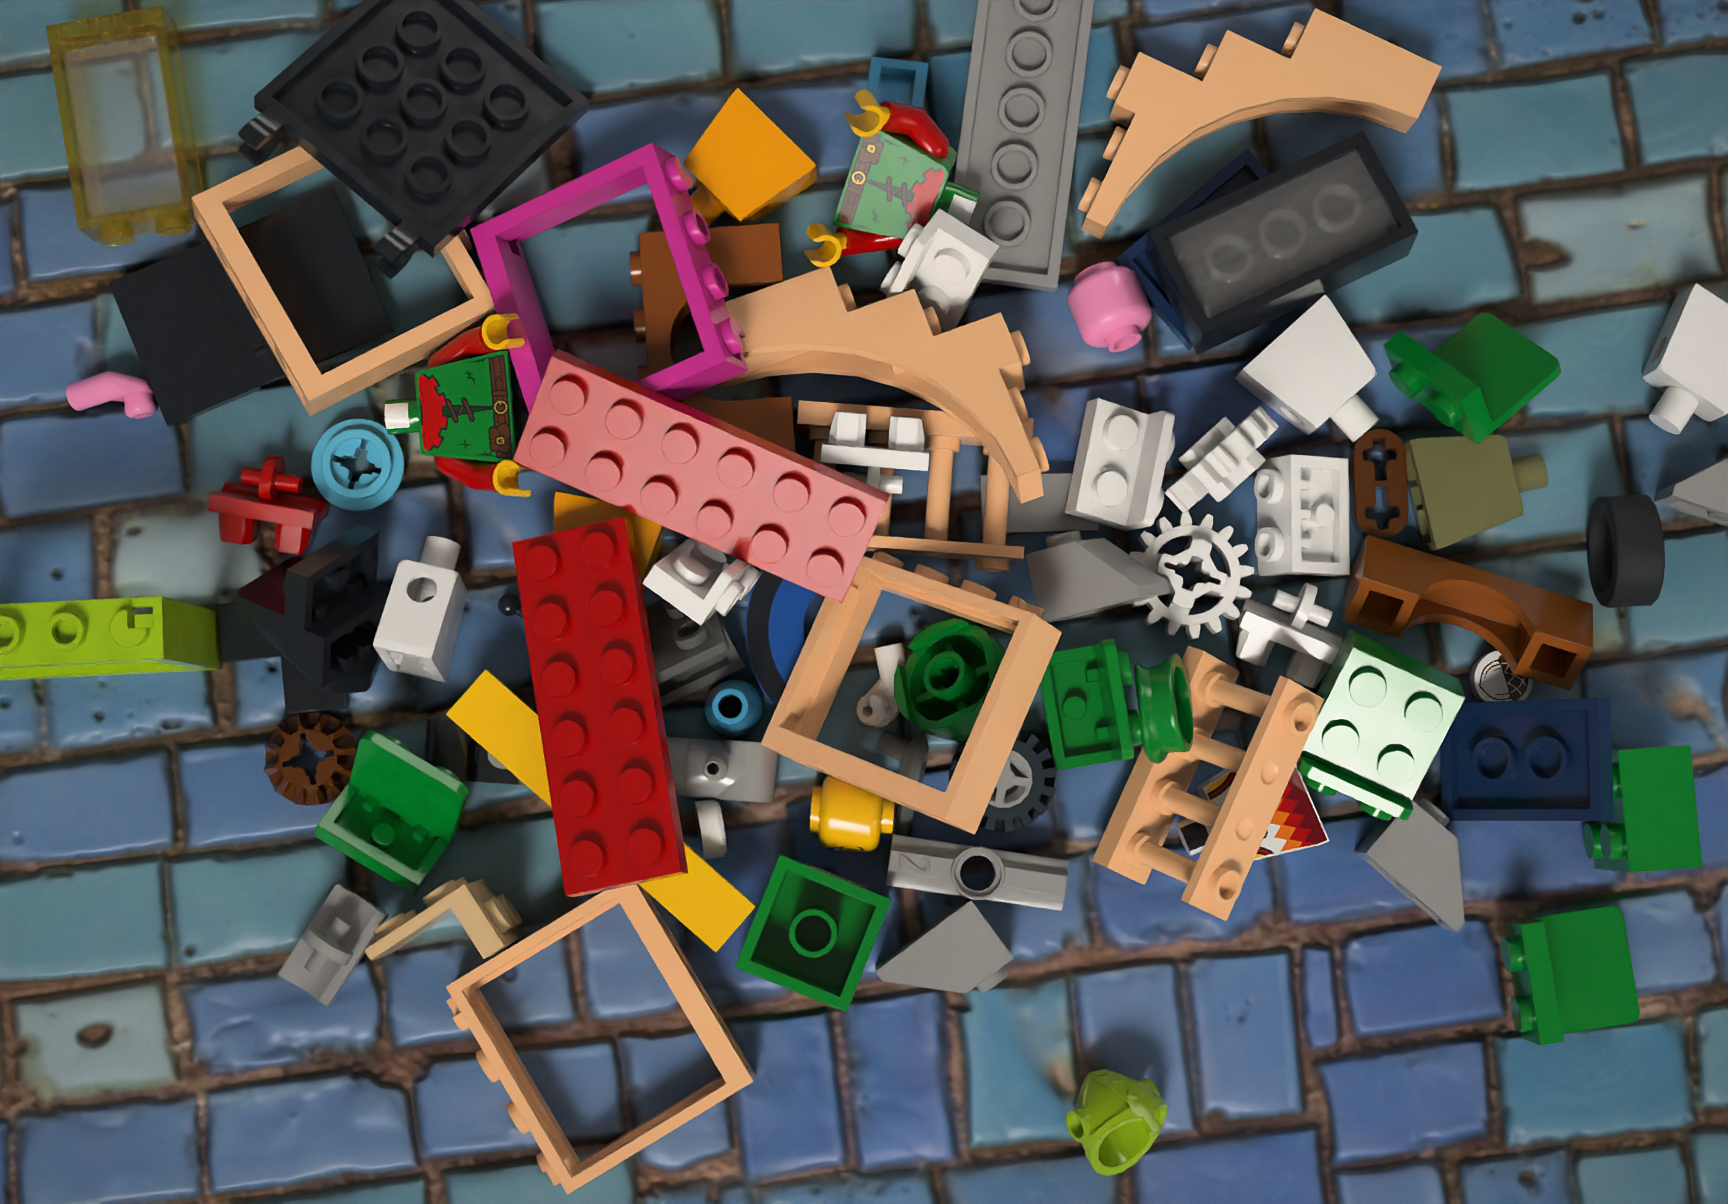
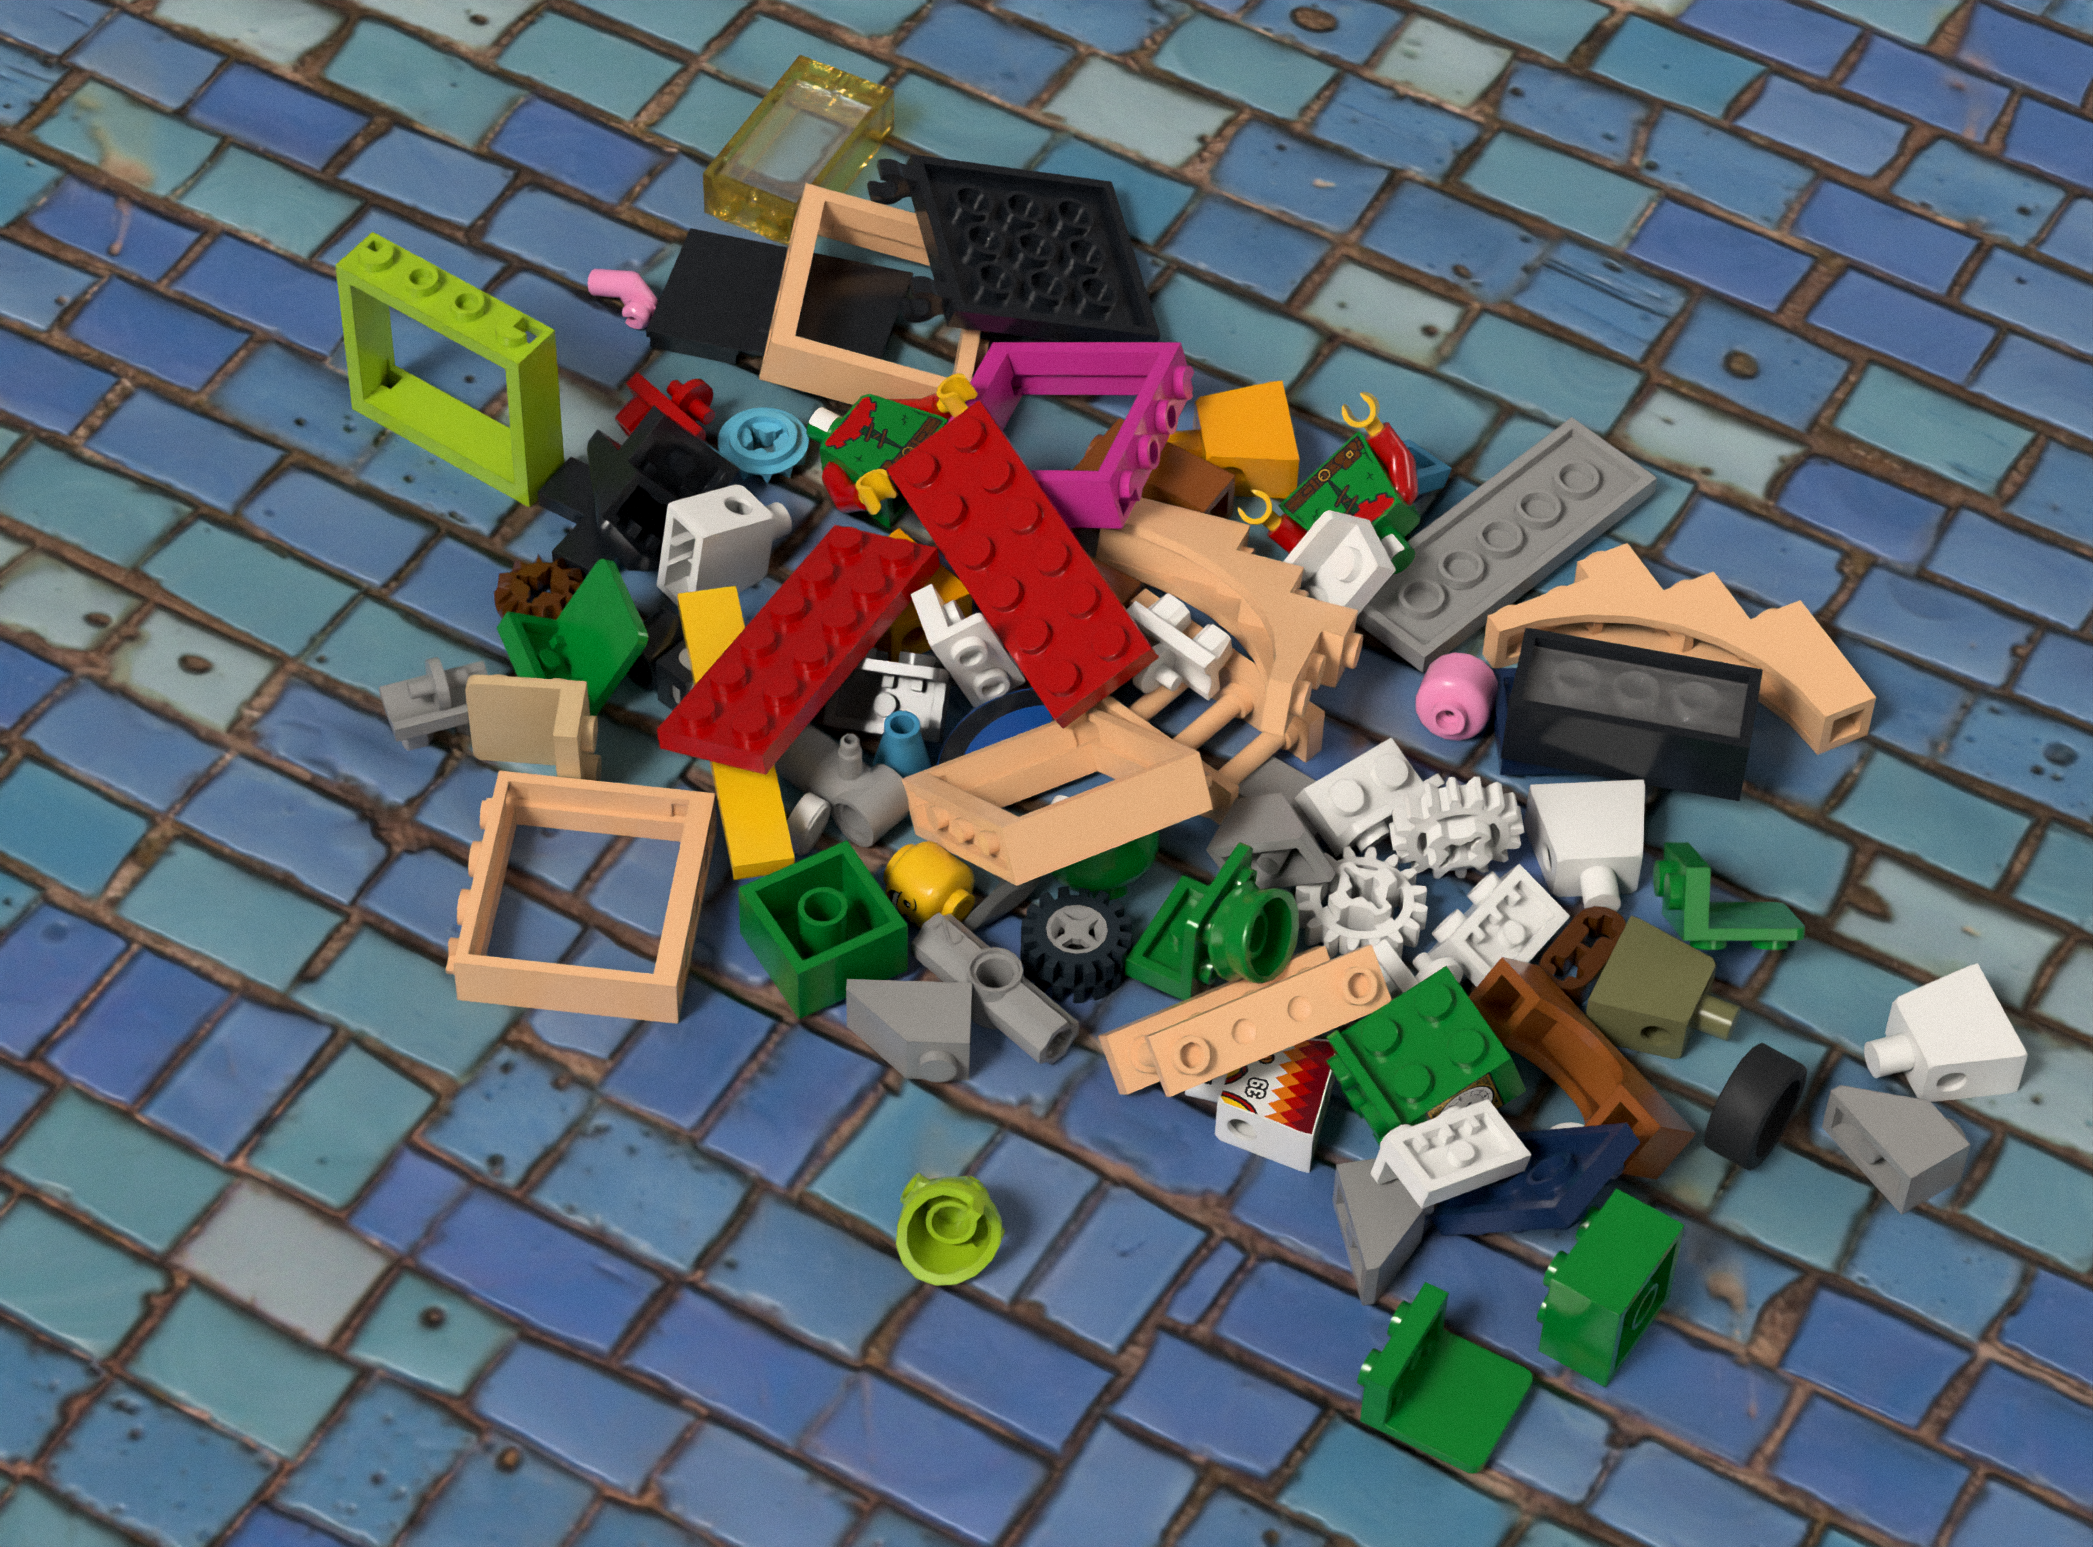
camera: 35 degrees right, 35 degrees down
none -> white bracket [1370,1099,1531,1209]

